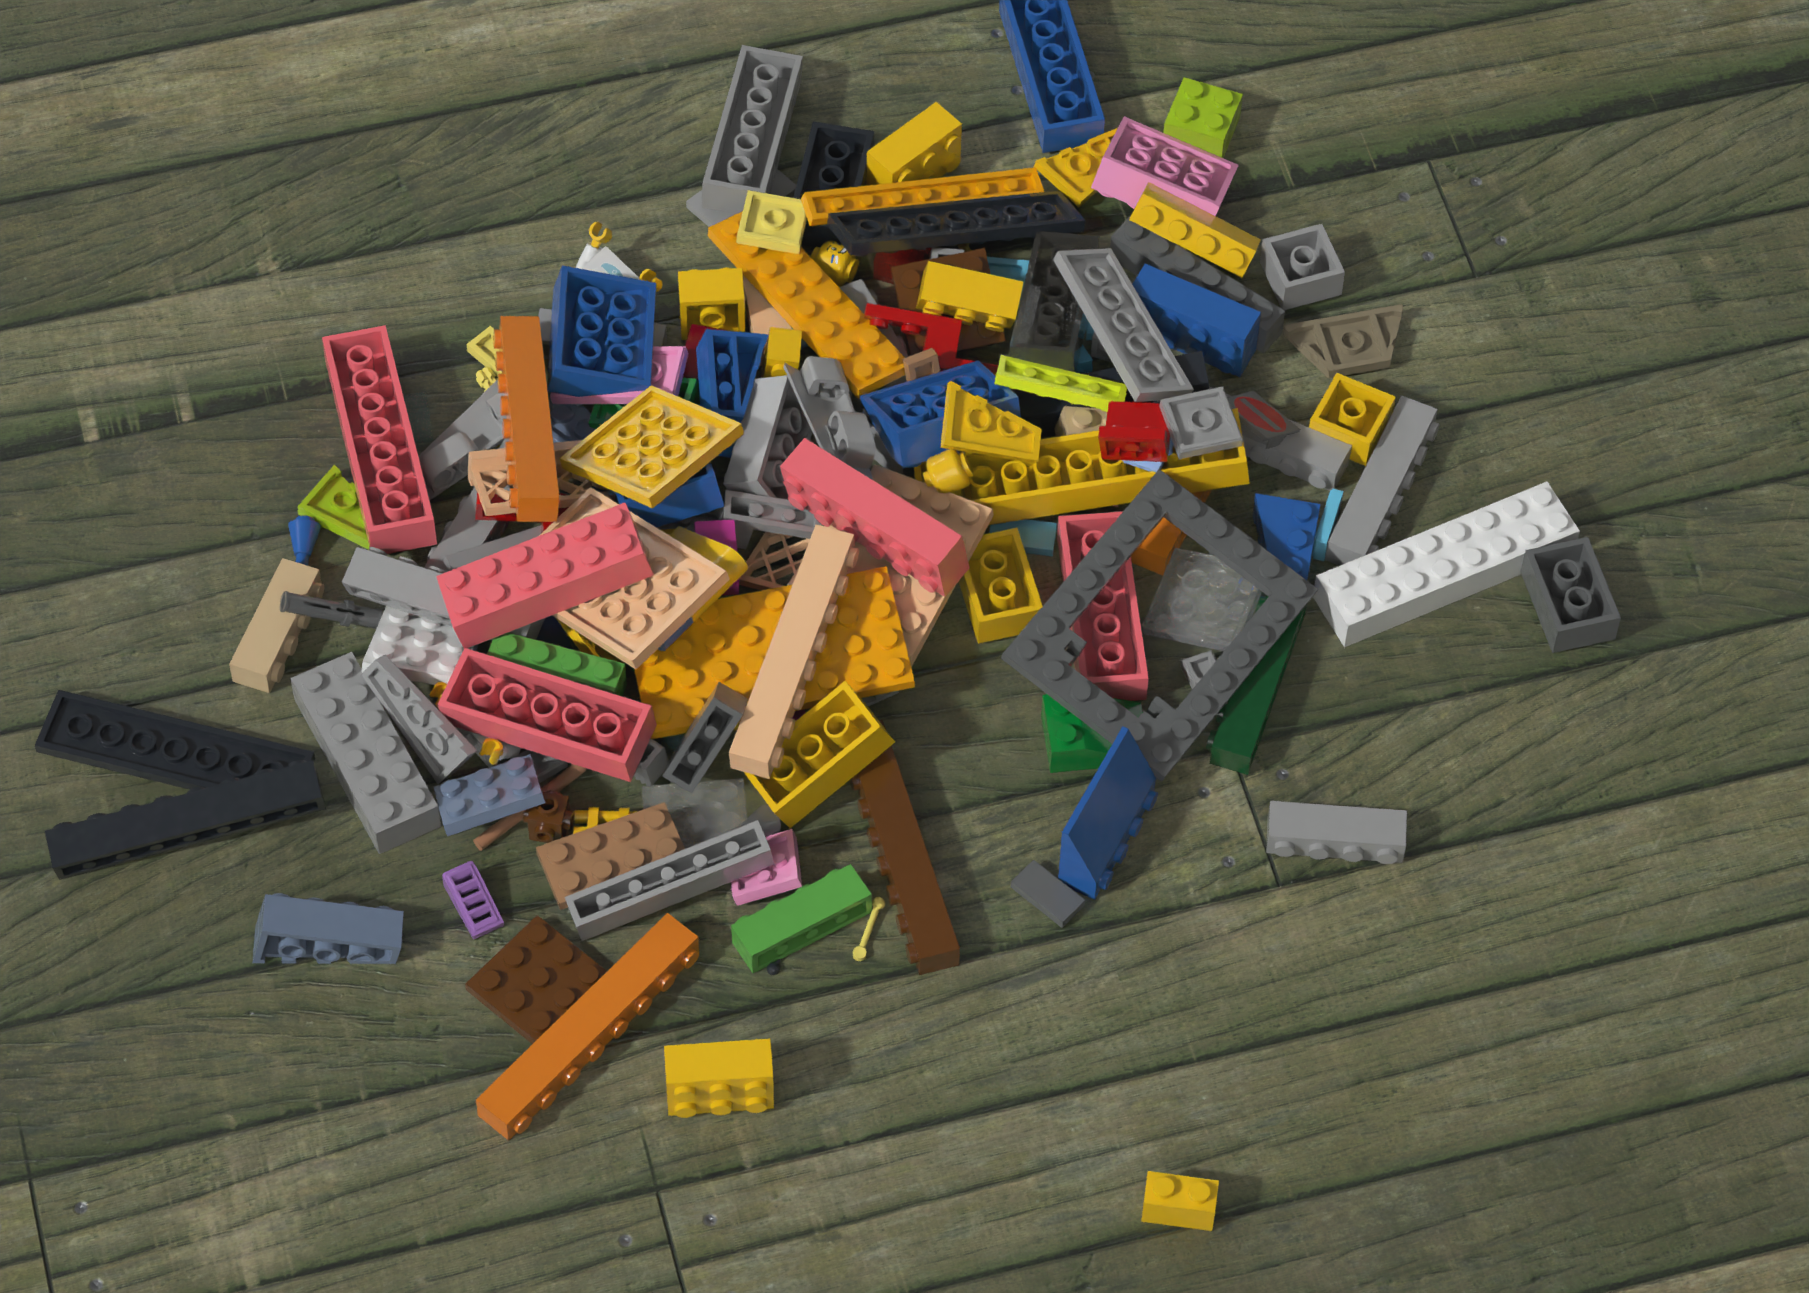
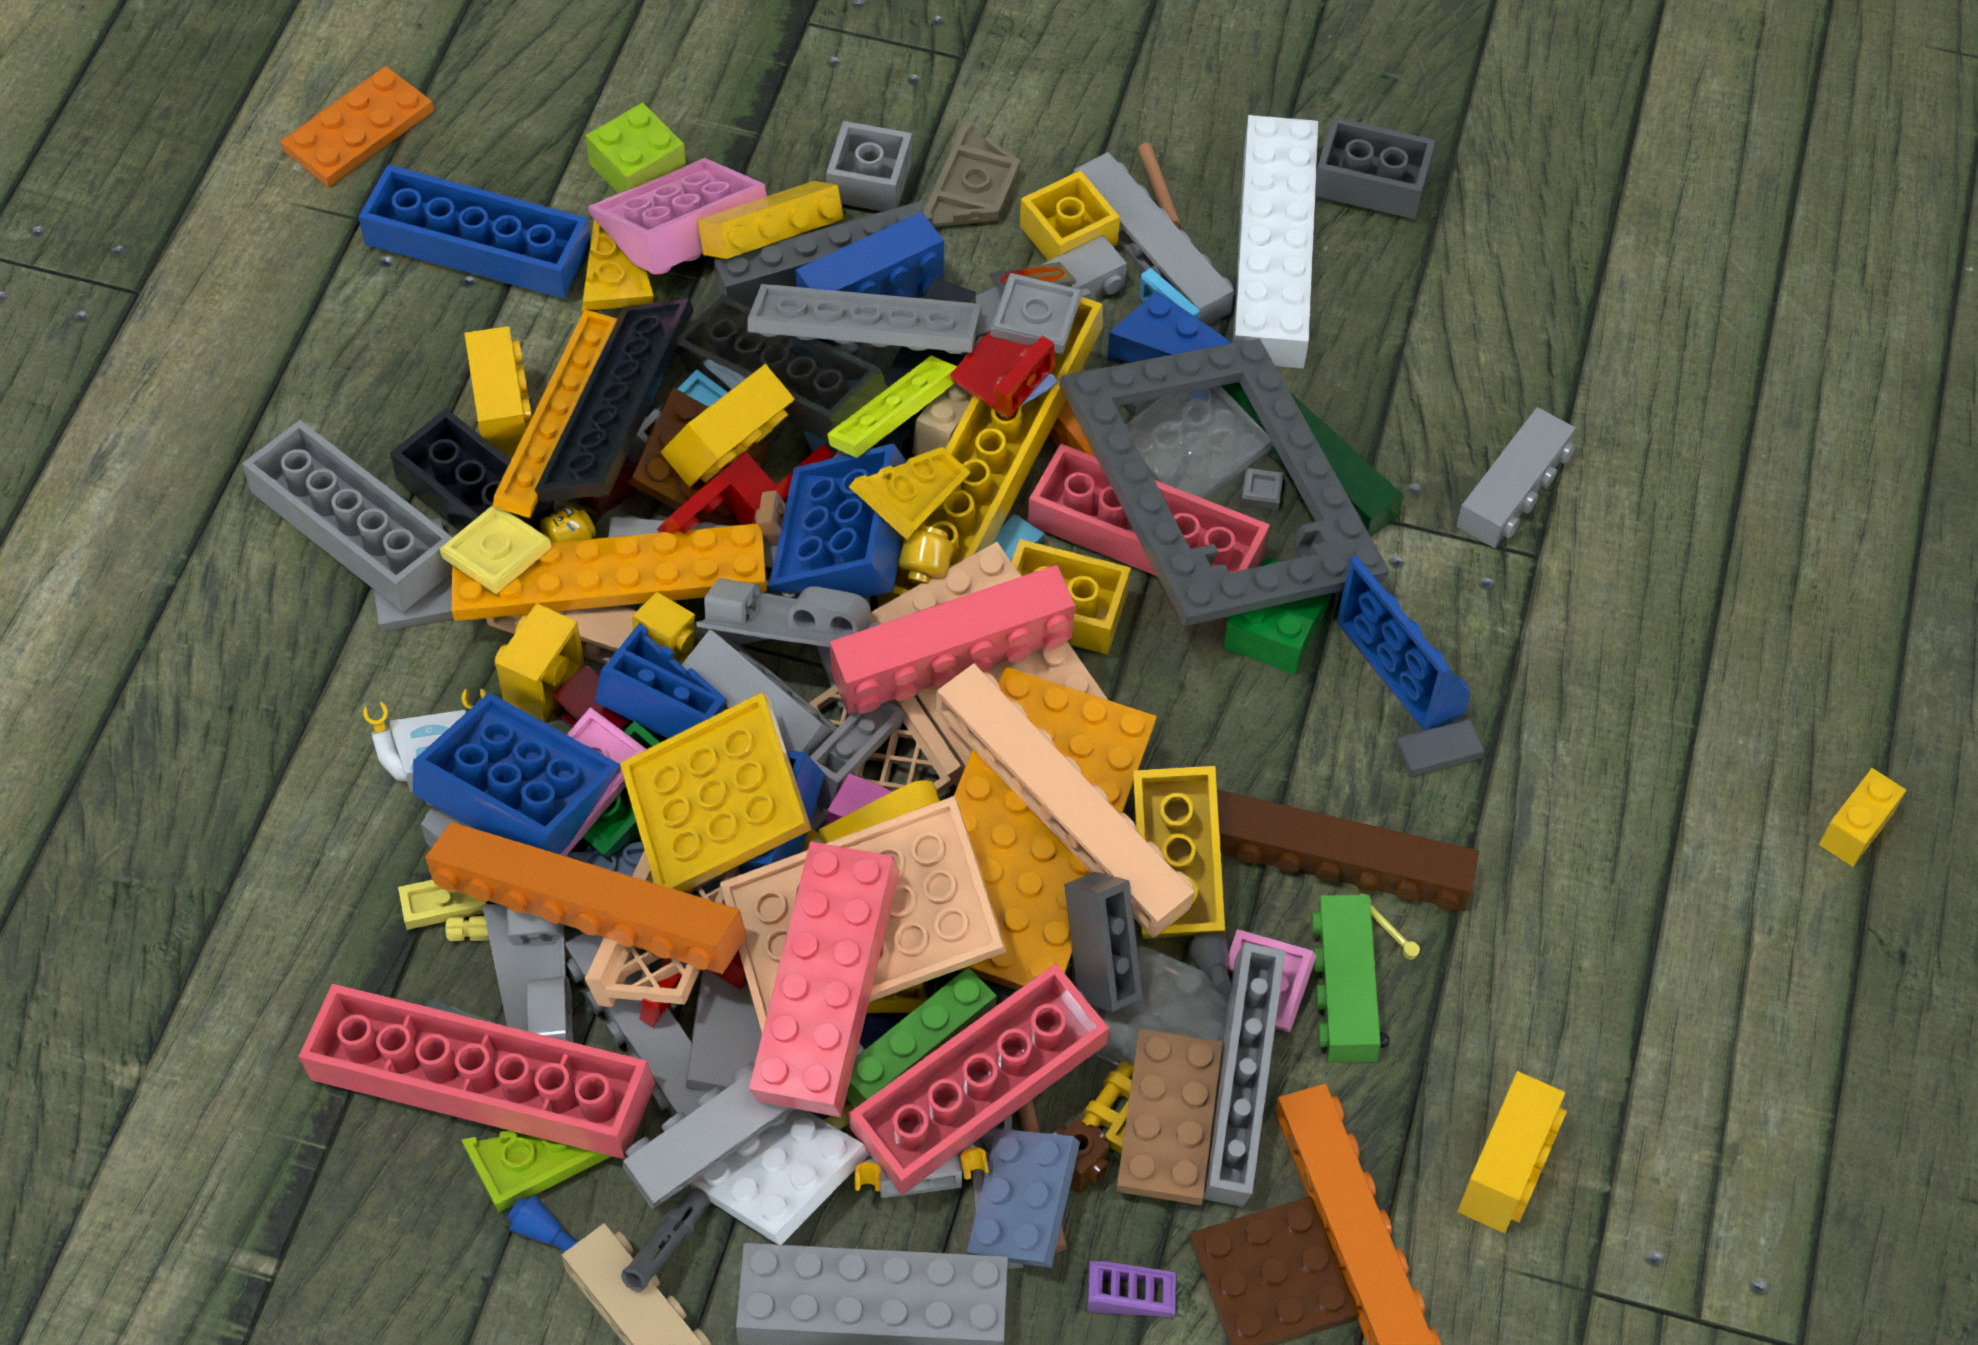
camera: 60 degrees left, 0 degrees up
light grey wing [361,655,477,784] -> none
none -> nougat bar [1138,143,1180,228]

